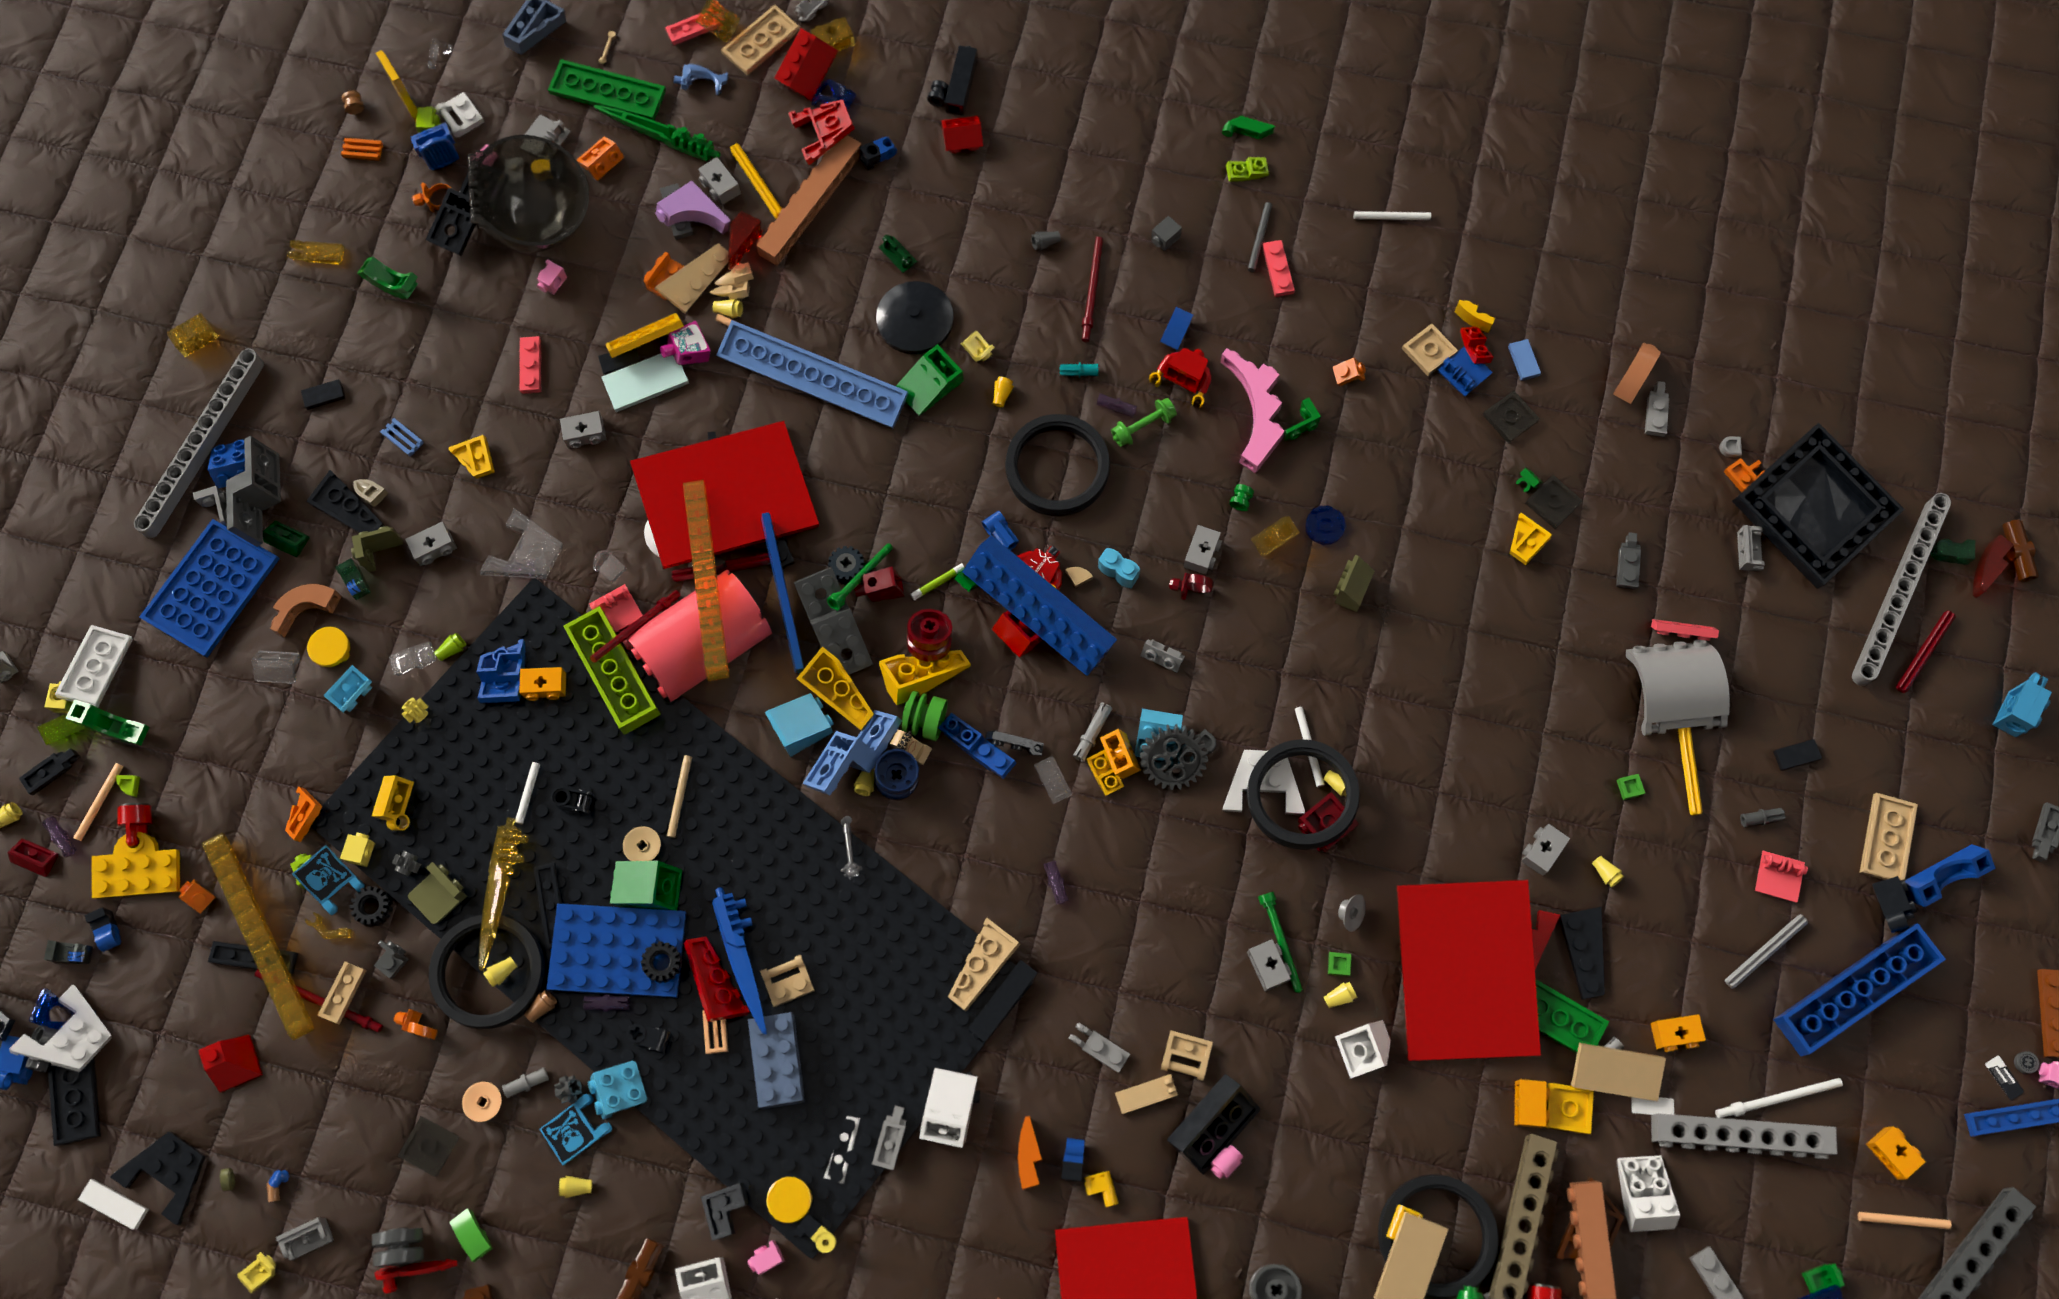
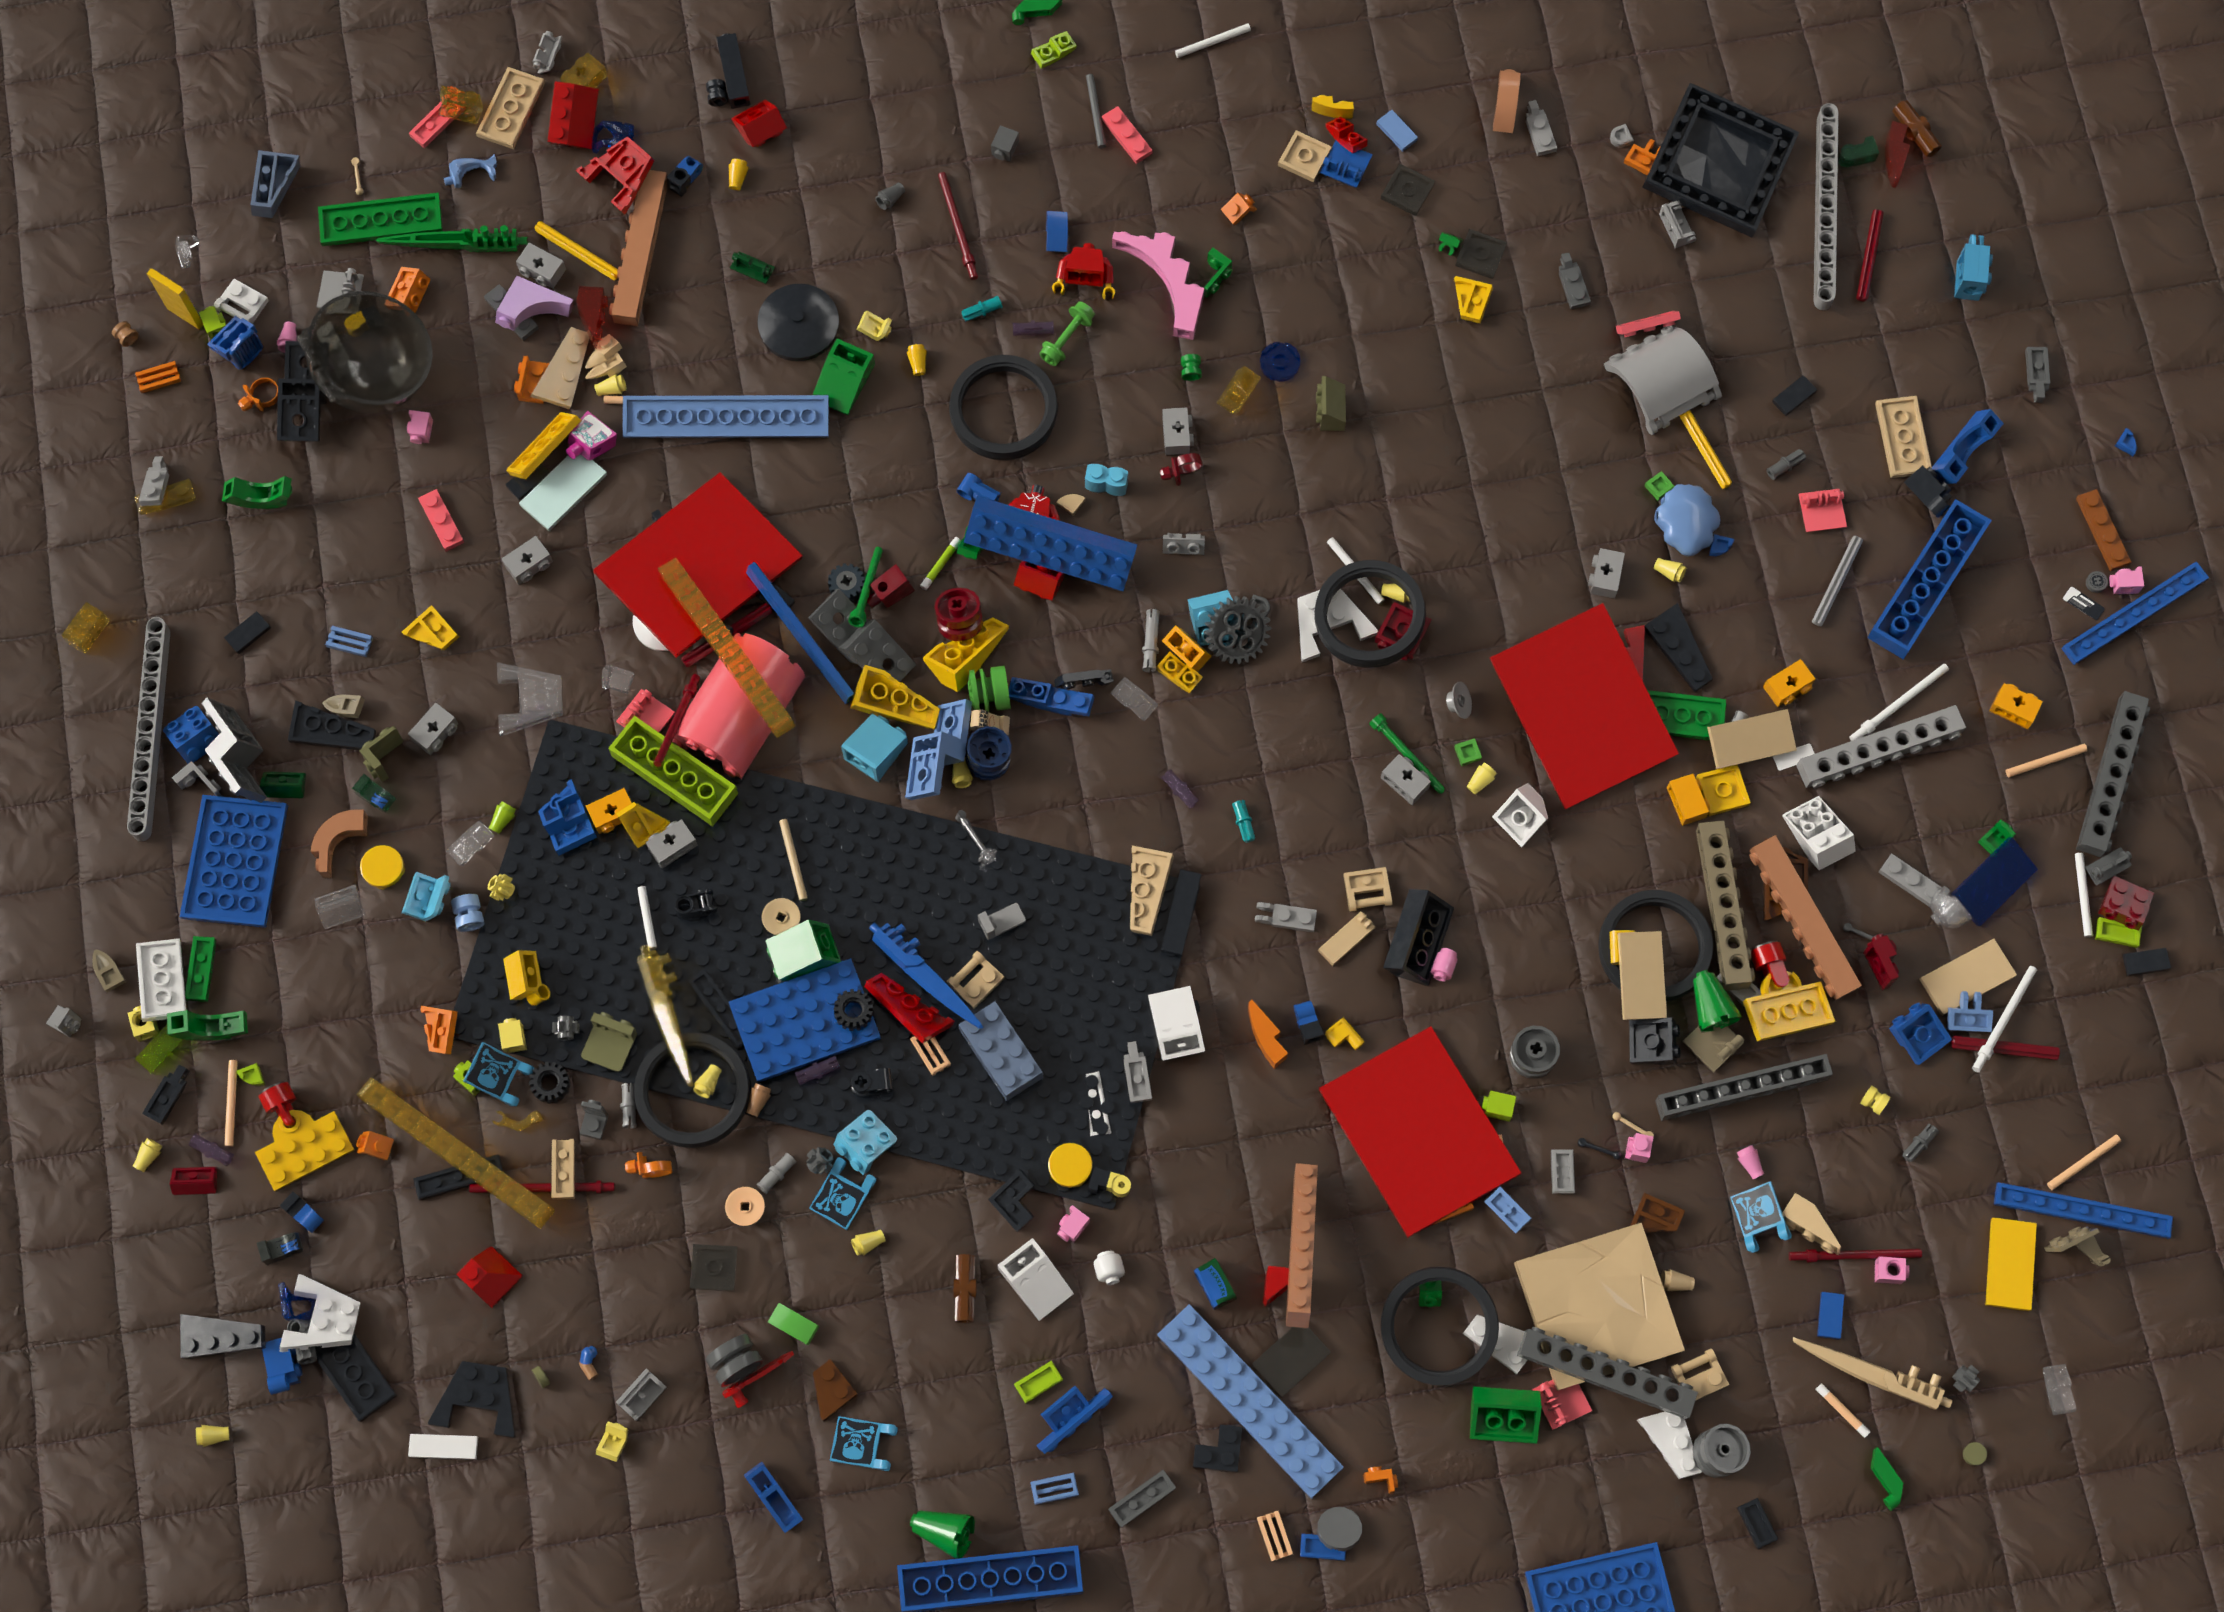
camera: 25 degrees left, 0 degrees up
none -> dark tan plate [92,949,126,993]
none -> light grey hinge [139,456,169,506]
none -> green plate [185,936,217,1002]
none -> light blue wheel [451,894,485,932]
none -> yellow wing [616,802,670,848]
none -> light grey pin [620,1083,637,1129]
none -> light grey brick [646,819,698,869]
none -> yellow cone [729,159,749,190]
none -> light grey bracket [978,903,1026,940]
none -> teal axle [1232,800,1255,843]
none -> medium blue piece [1655,484,1720,557]
none -> blue tile [1709,534,1734,556]

